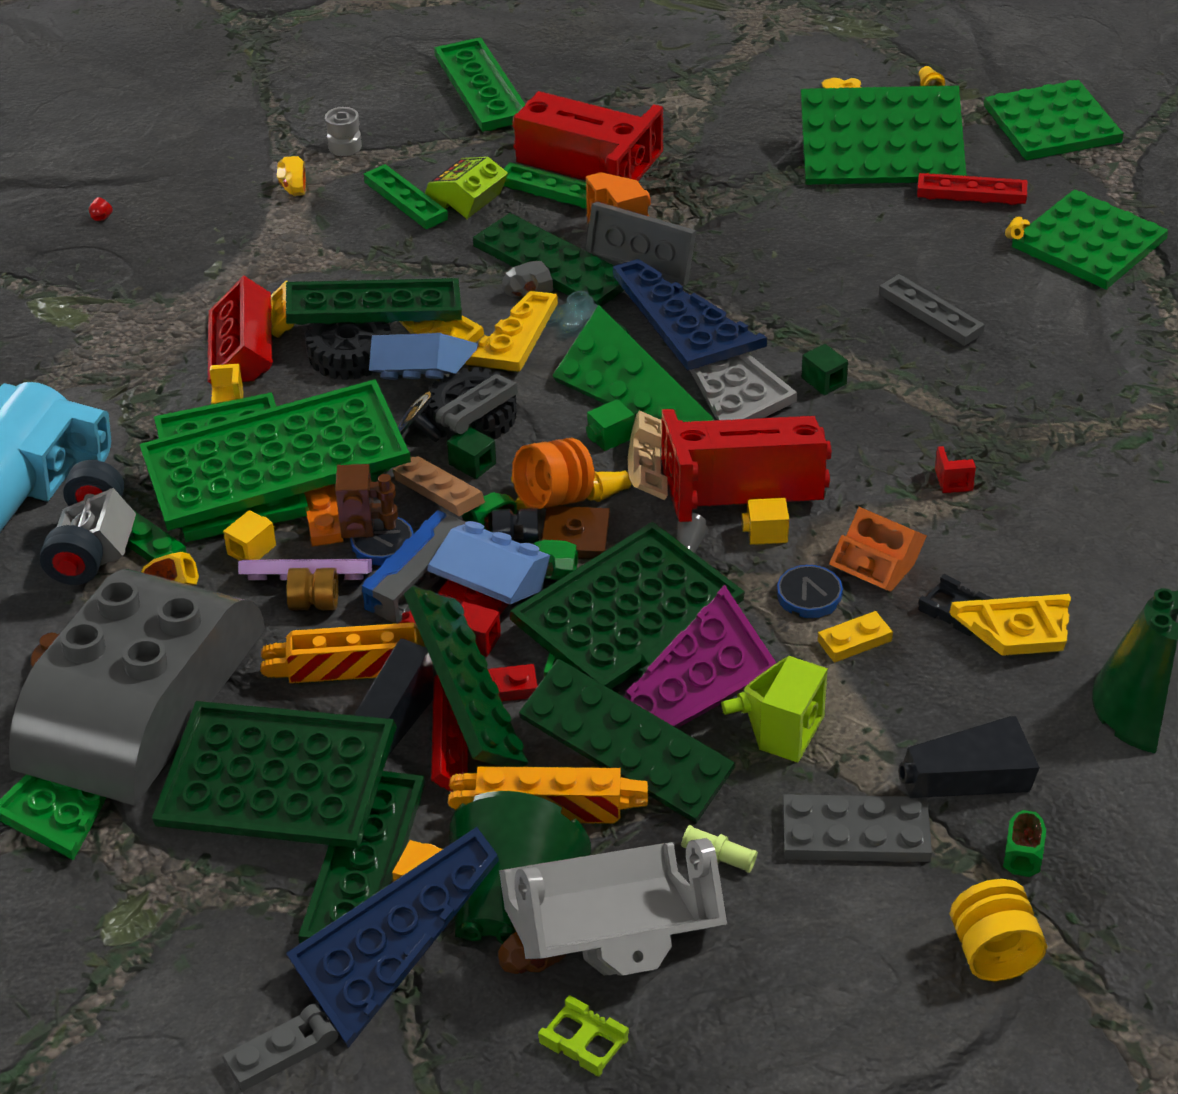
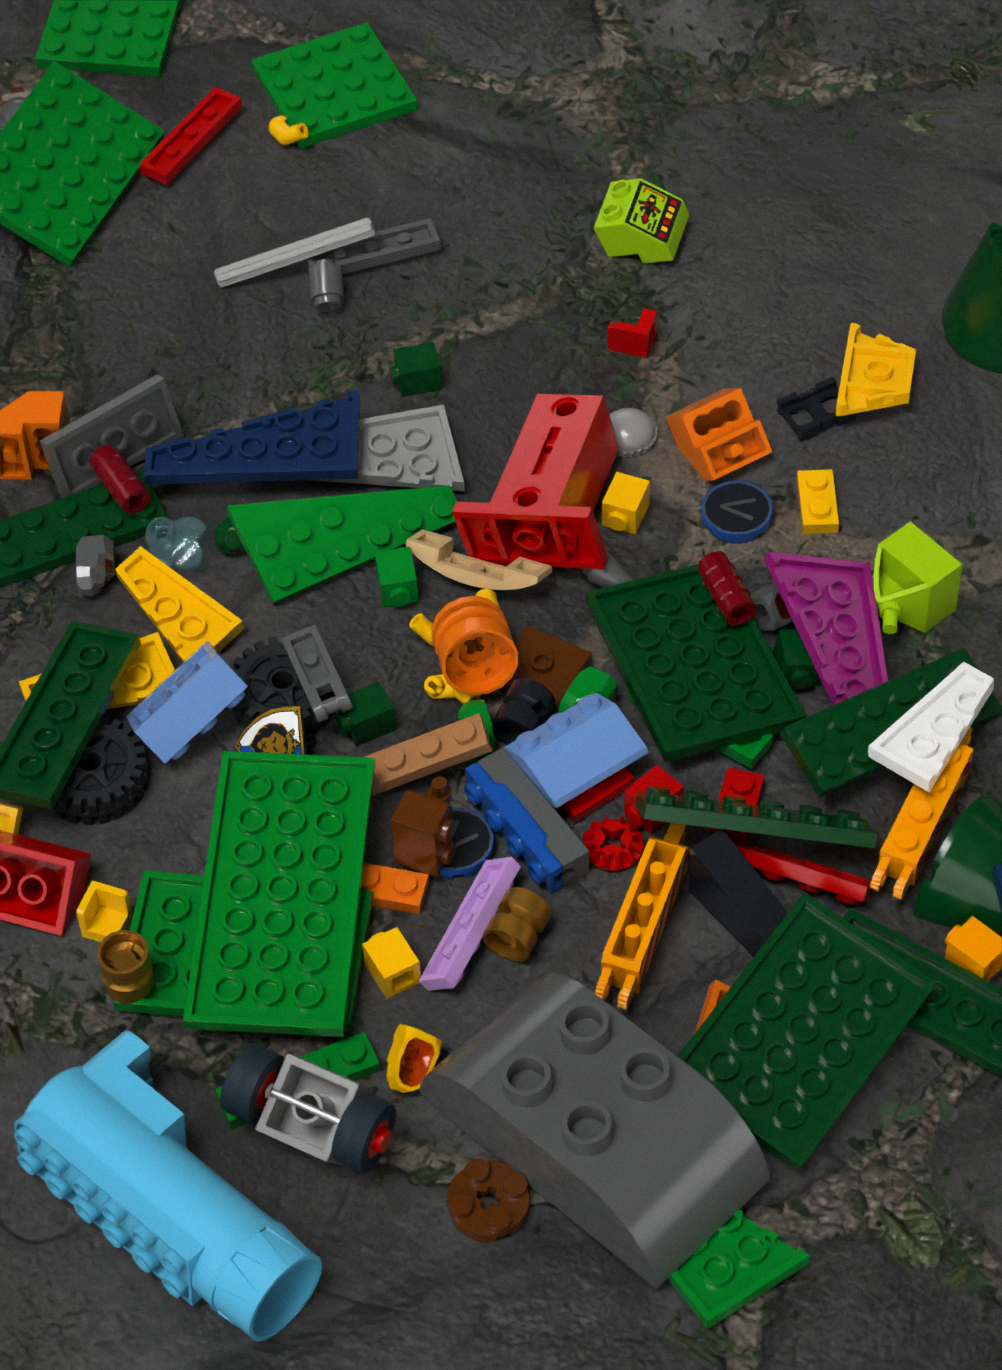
camera: 65 degrees left, 10 degrees up
none -> dark red axle [89,445,151,515]
none -> pearl gold wheel [97,930,155,1003]
none -> light grey axle [214,217,375,287]
none -> dark grey brick [308,259,344,312]
none -> lime piece [594,178,689,263]
none -> light grey hat [609,408,658,458]
none -> dark red axle [697,551,756,626]
none -> white wing [868,662,994,792]

